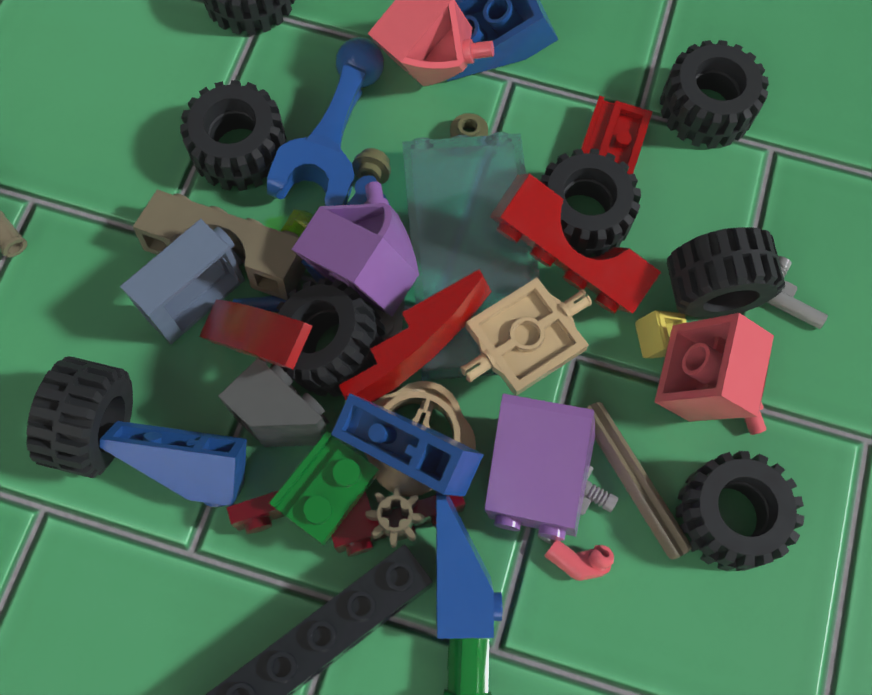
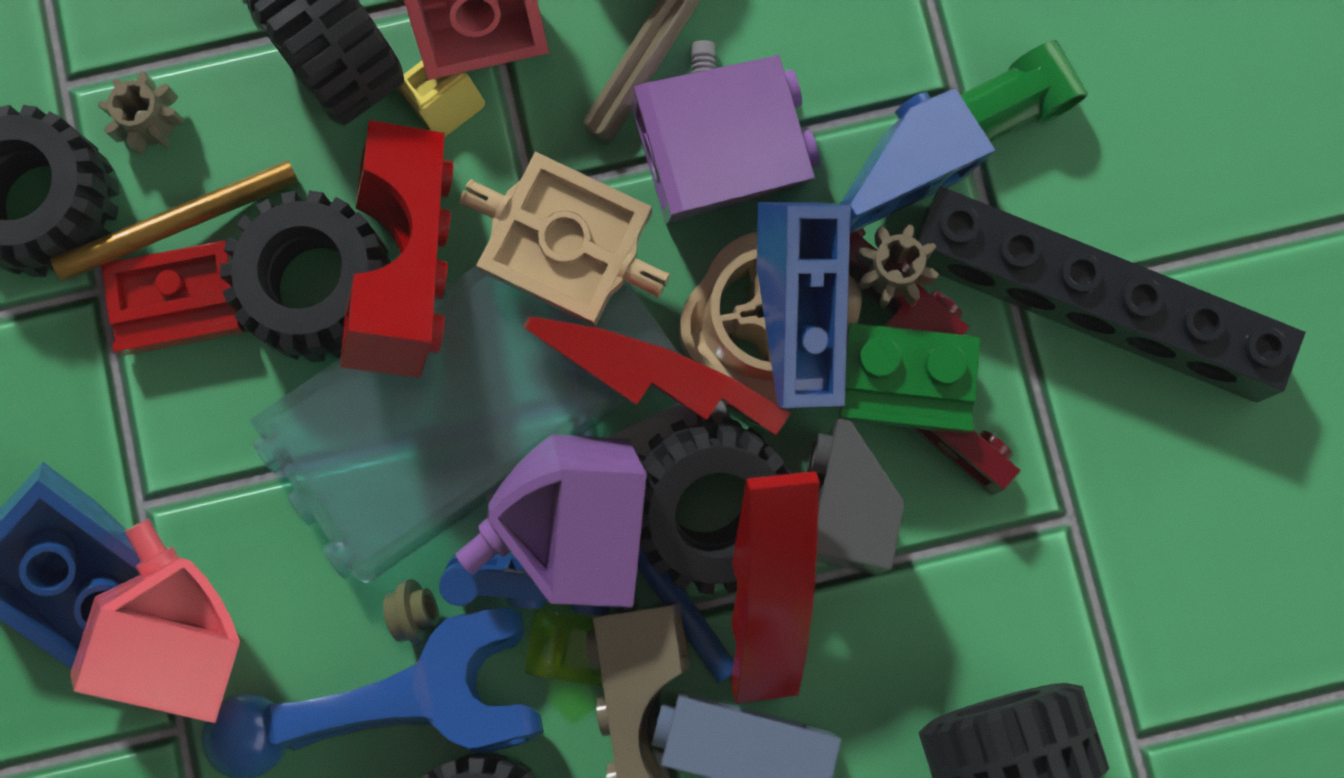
camera: 115 degrees left, 10 degrees up
blue slope [100,421,247,507] -> none
olive plate [450,113,488,151] -> none
coral arm [544,540,614,581] -> none
none -> pearl gold bar [50,160,298,282]
none -> dark tan gear [98,71,184,155]

